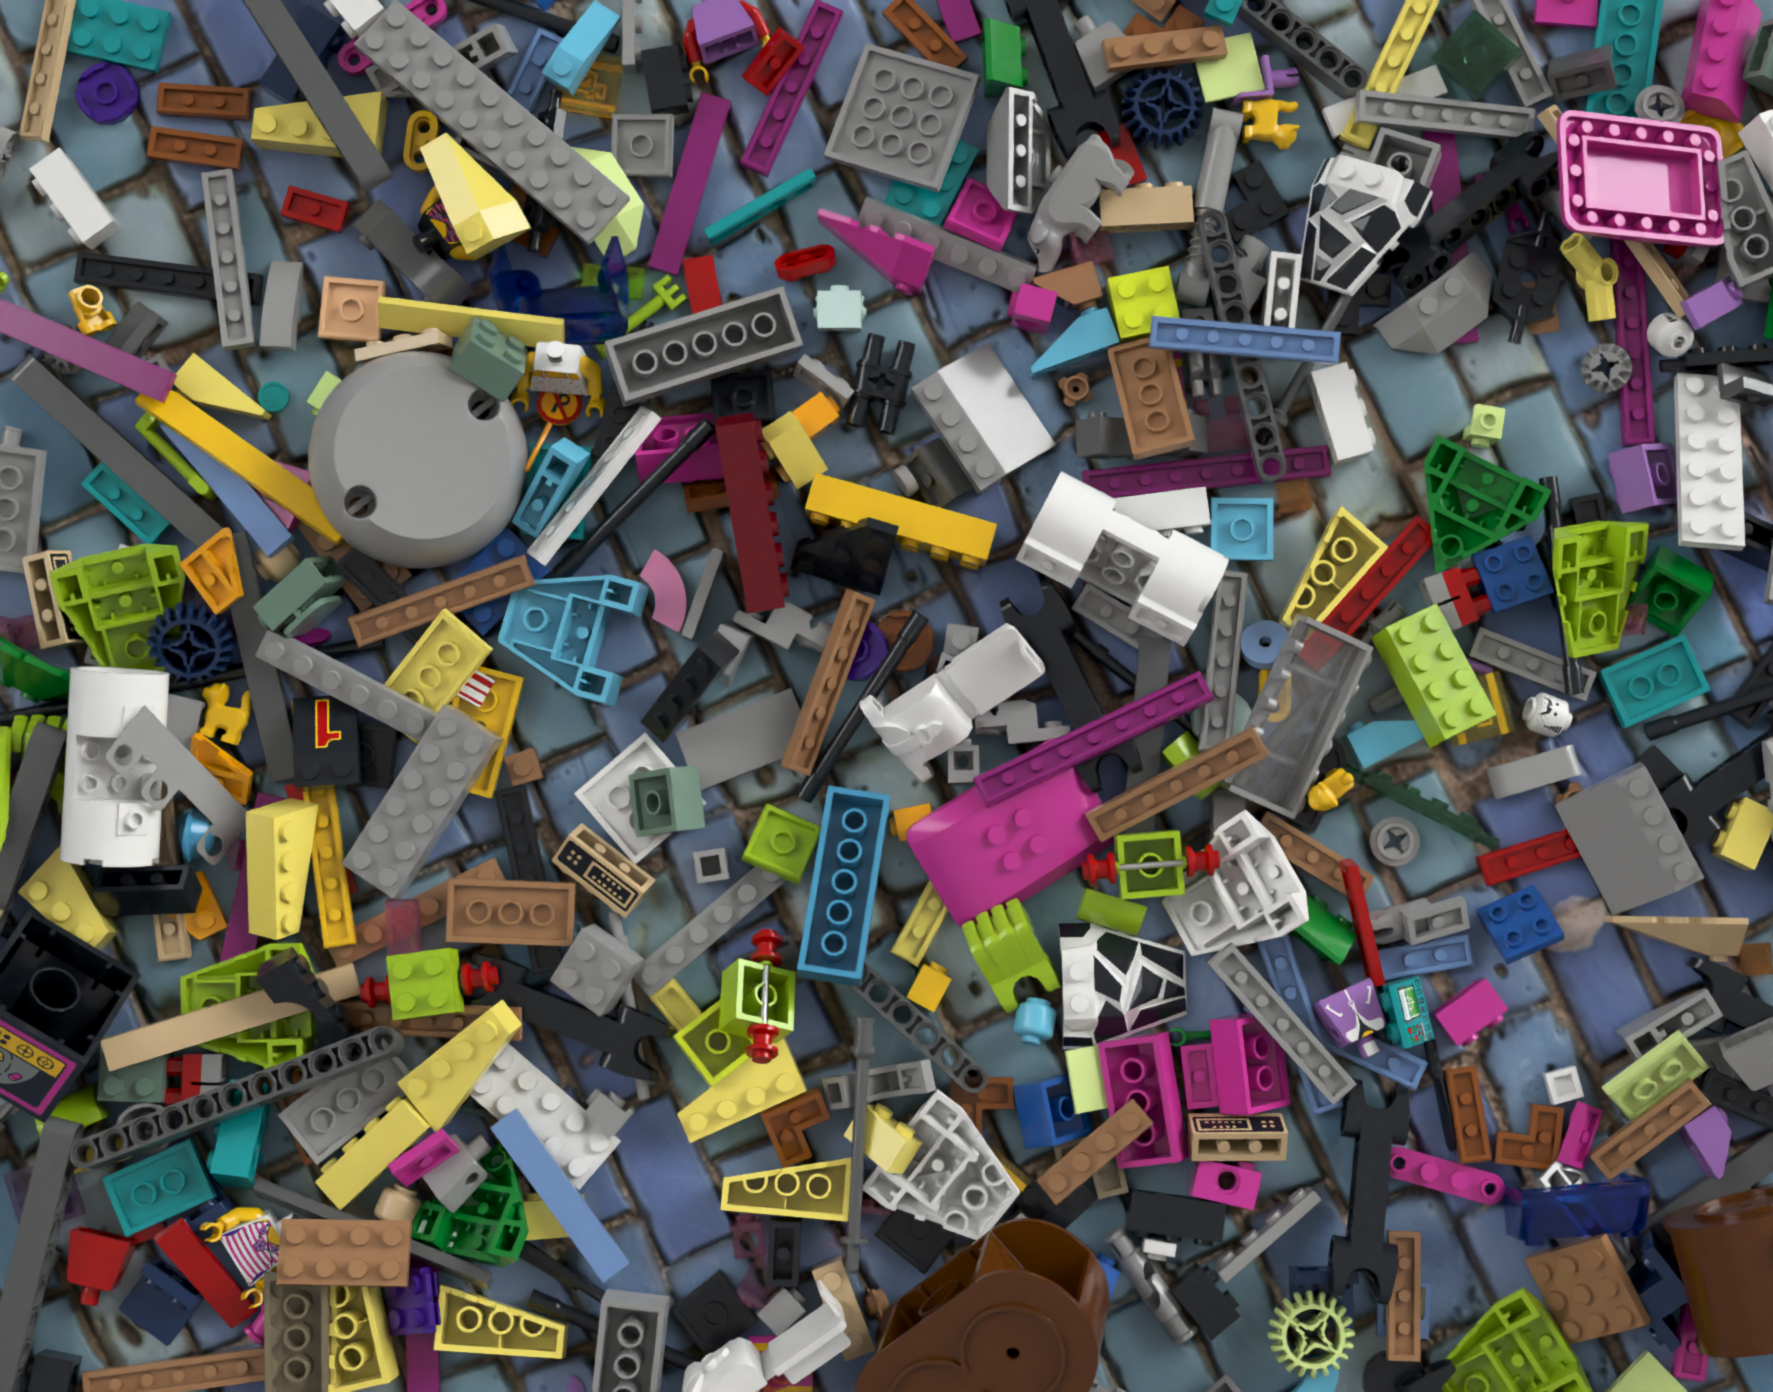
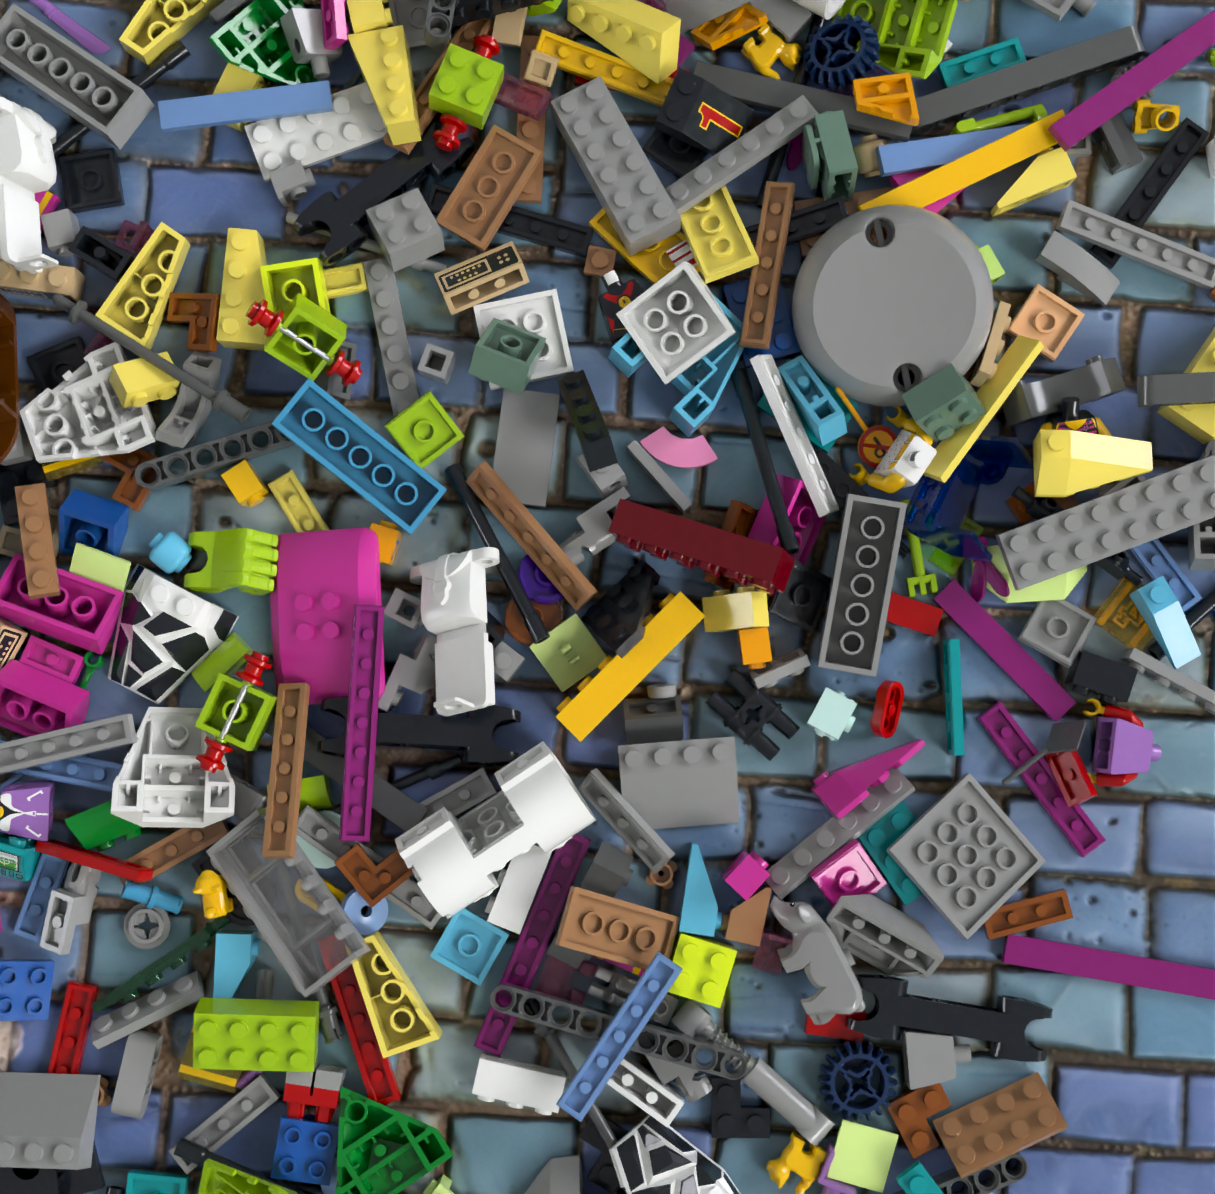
camera: 125 degrees right, 0 degrees up
teal piece [258,381,290,413] -> none
red plate [280,185,350,234] -> none
yellow plate [403,110,440,174] -> none
black piece [519,1240,606,1304] -> none
clear pink bracket [736,1255,775,1310] -> none
medium nougat plate [863,1288,889,1320] -> none
green slope [981,18,1028,98] -> none
tan brick [1097,182,1194,234] -> none
medium nougat plate [1101,25,1228,73] -> none
clear orange tile [1275,478,1312,515] -> none
white head [1522,692,1572,737] -> none
none -> light grey plate [92,970,205,1049]
none -> dark azure pin [121,879,184,914]
none -> dark orange plate [334,843,413,908]
none -> tan tile [524,49,560,87]
none -> yellowish green piece [529,613,607,693]
none -> light grey tile [577,768,675,874]
none -> black torso [598,270,645,343]
none -> white slope [616,261,736,384]
none -> magenta piece [966,536,1010,603]
none -> dark grey piece [1002,719,1087,785]

